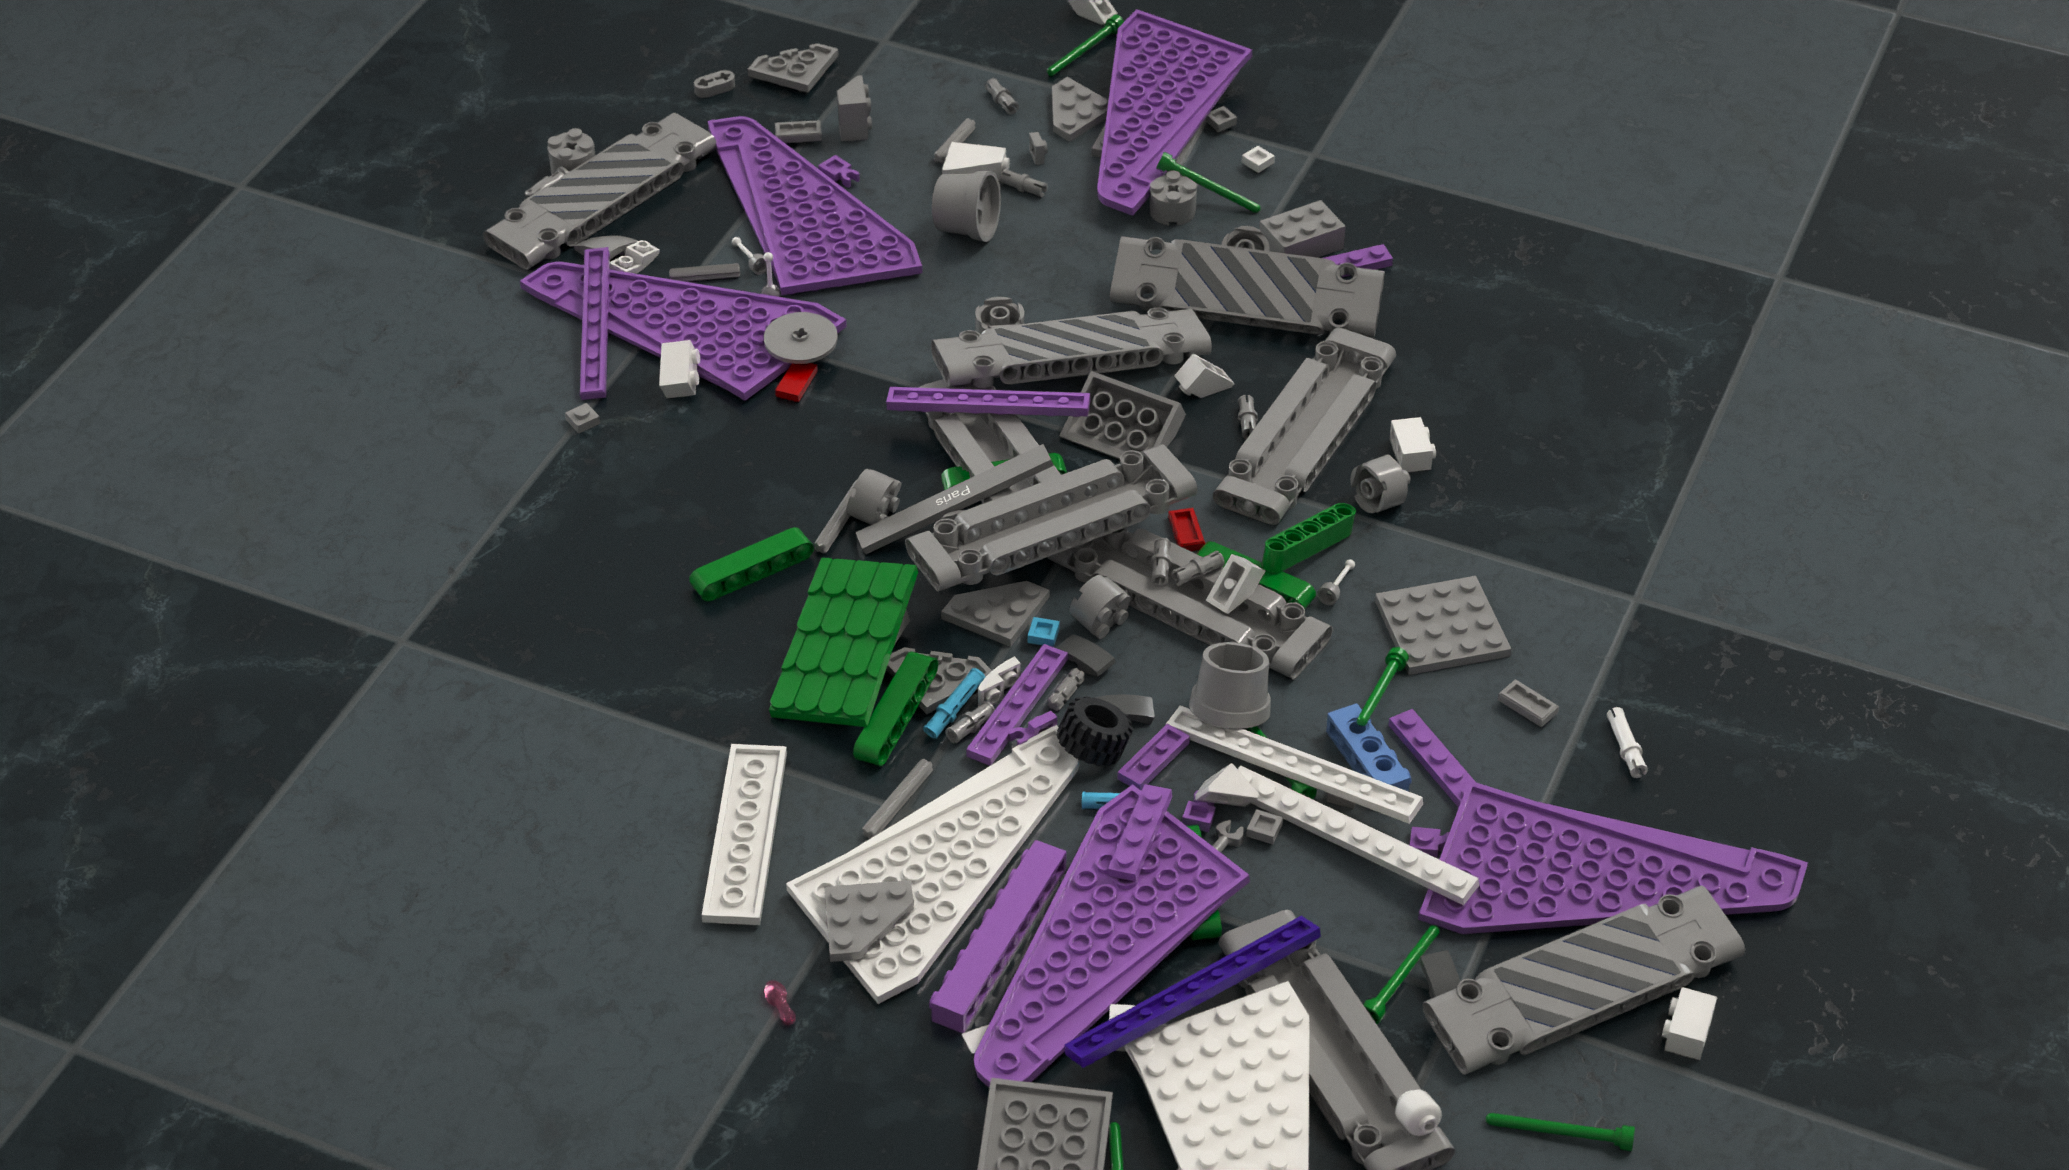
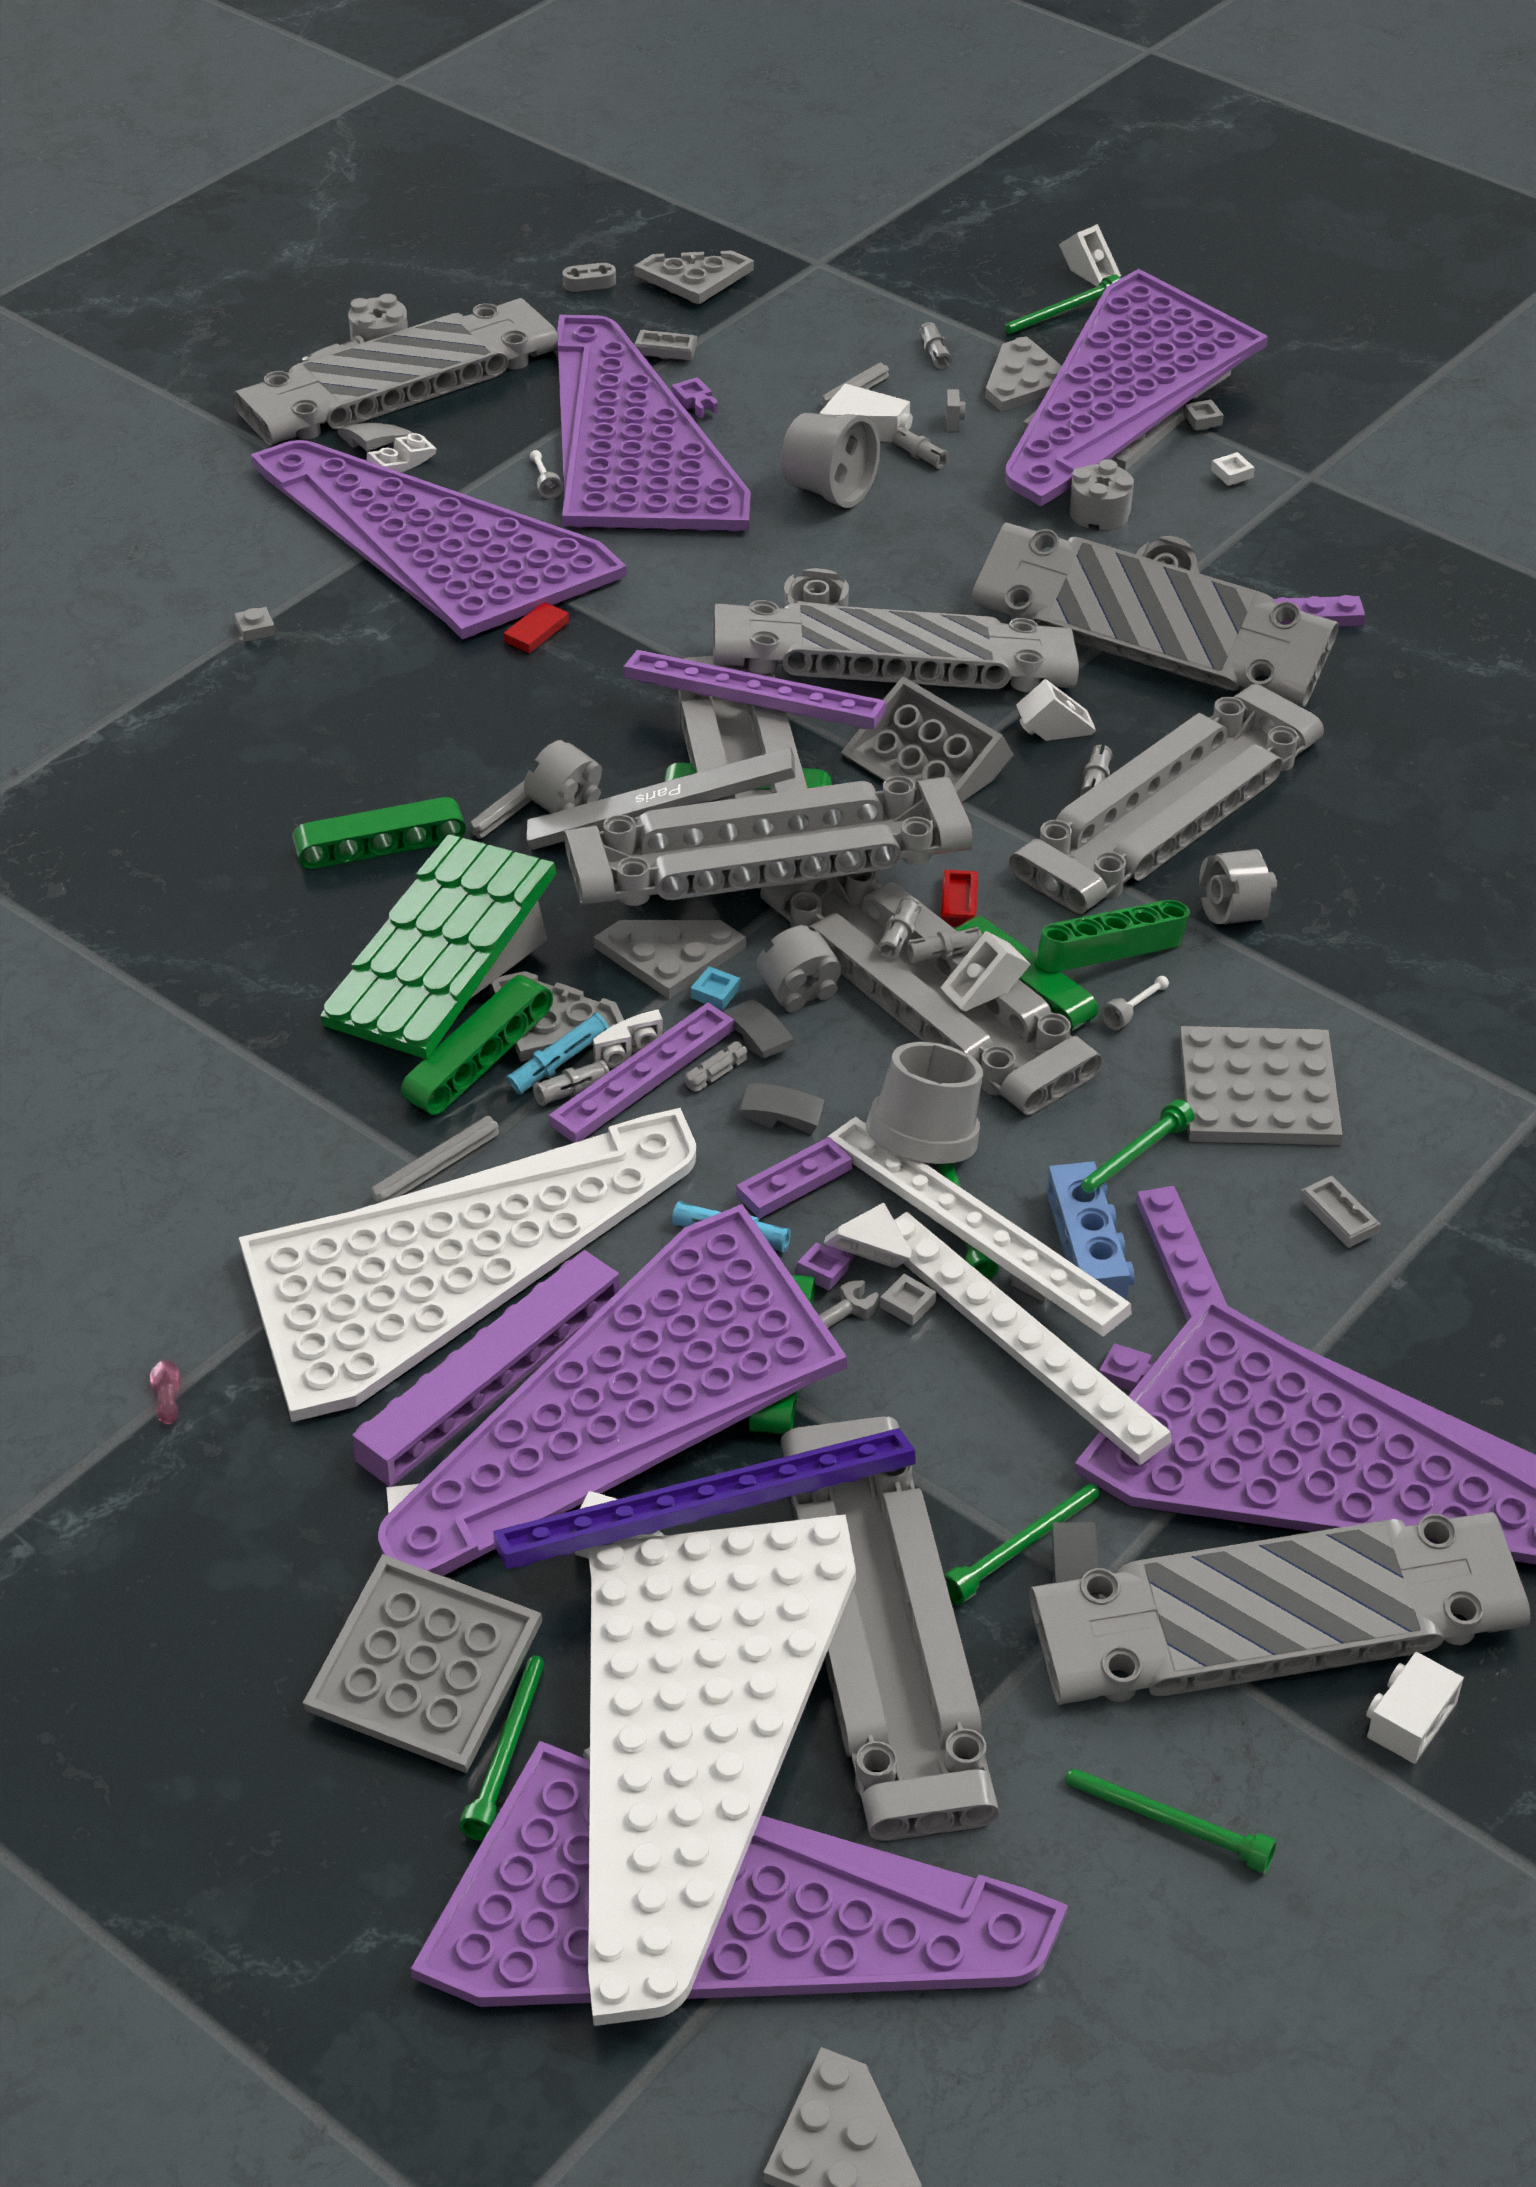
camera: 15 degrees right, 0 degrees up
medium lavender tile [580,247,610,400] -> none
white brick [659,340,700,398] -> none
light grey axle [669,263,740,282] -> none
white plate [702,744,787,925] -> none
hinge [761,252,781,297] -> none
light grey piece [764,312,838,364] -> none
light grey plate [825,880,914,962] -> none
light grey slope [837,75,872,142] -> none
medium lavender plate [1009,711,1057,746] -> none
black tyre [1056,696,1133,766] -> none
medium lavender plate [1108,784,1172,882] -> none
green piece [1156,152,1261,213] -> none
light grey brick [1259,200,1346,258] -> none
white brick [1390,417,1436,472] -> none
white head [1395,1089,1442,1136] -> none
white pin [1606,707,1648,778] -> none

